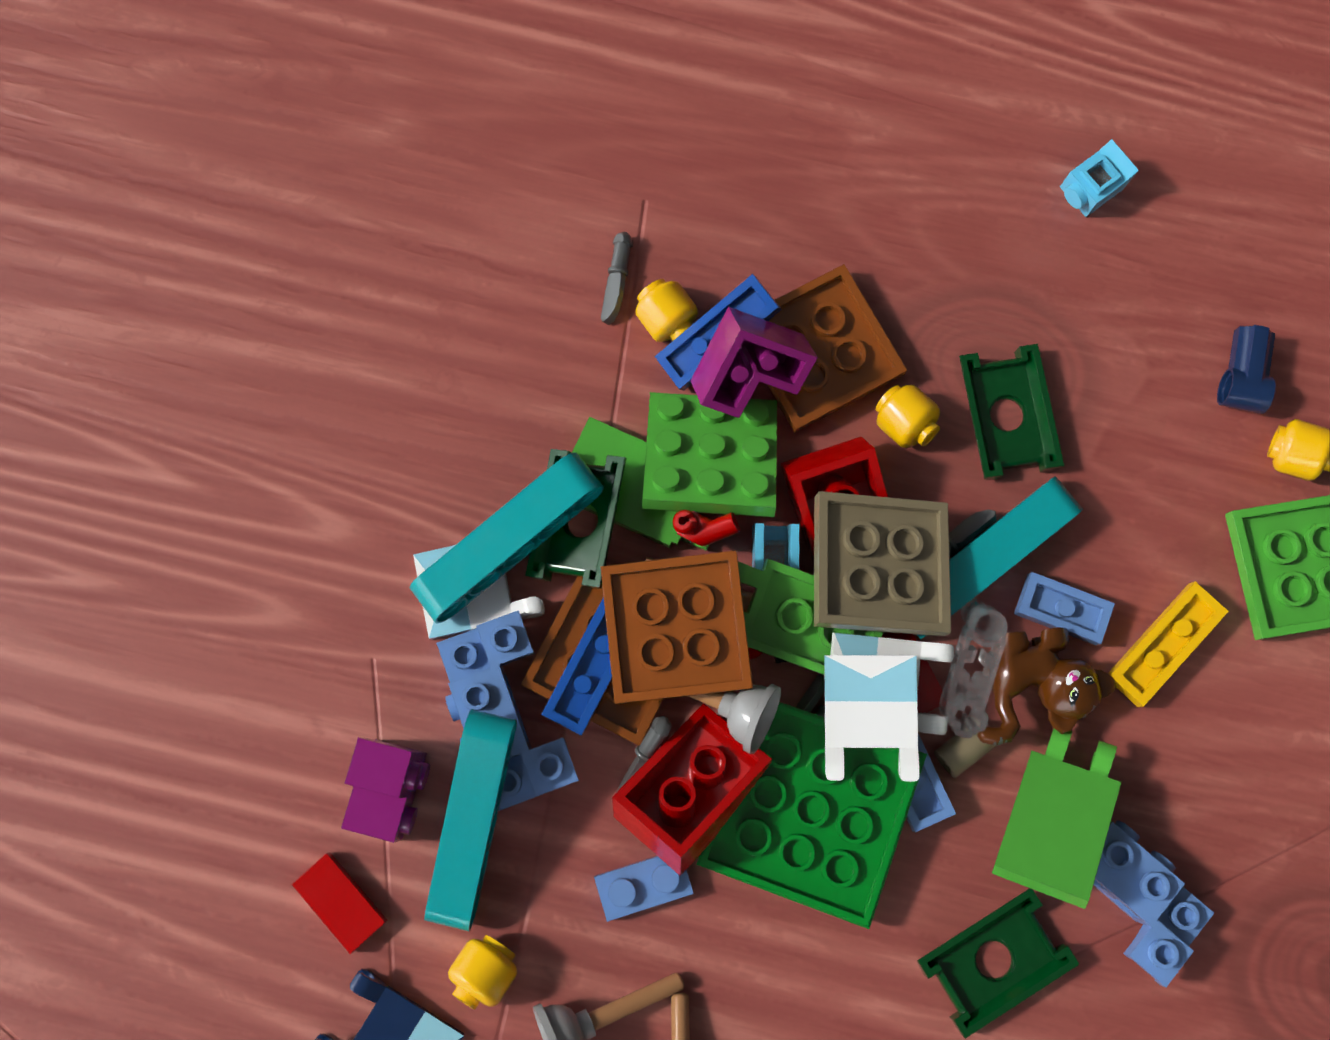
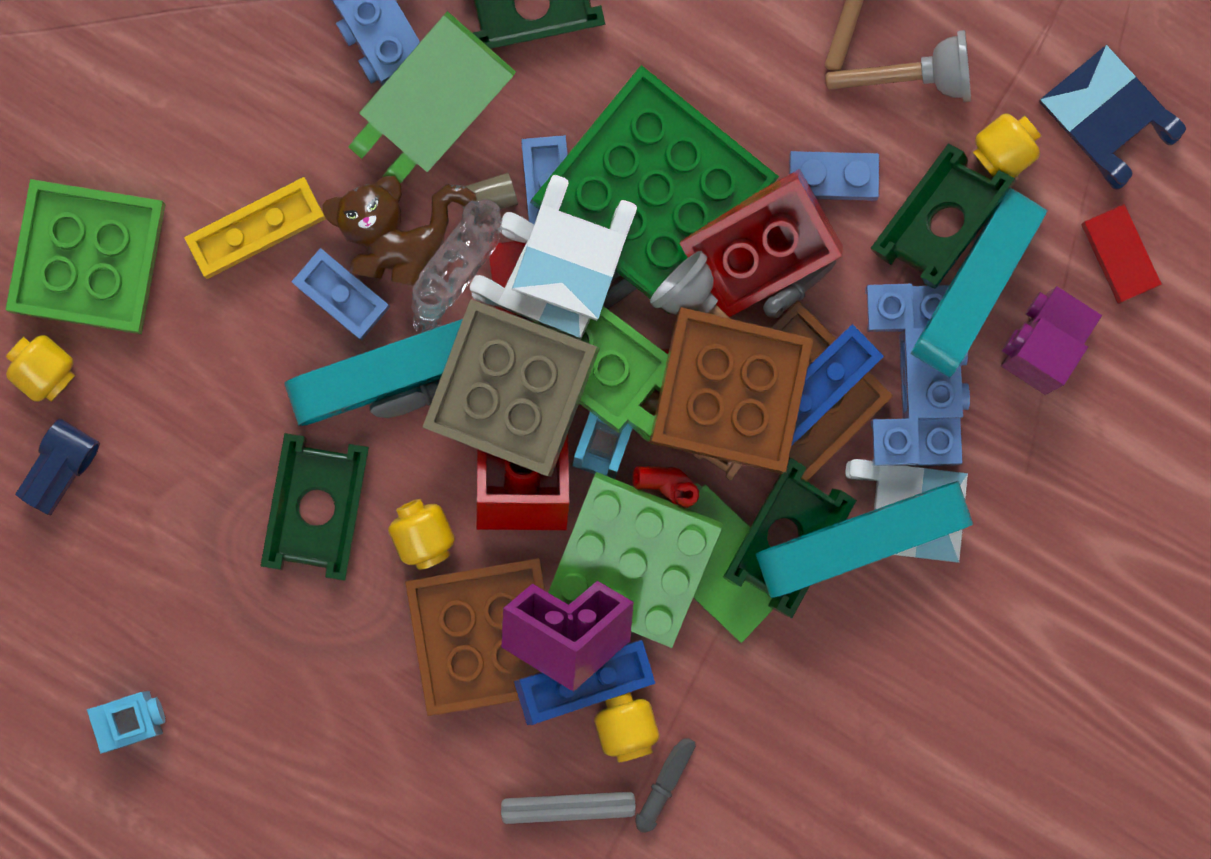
camera: 165 degrees left, 5 degrees up
none -> light grey axle [501,792,636,824]
none -> dark green piece [871,144,1016,289]

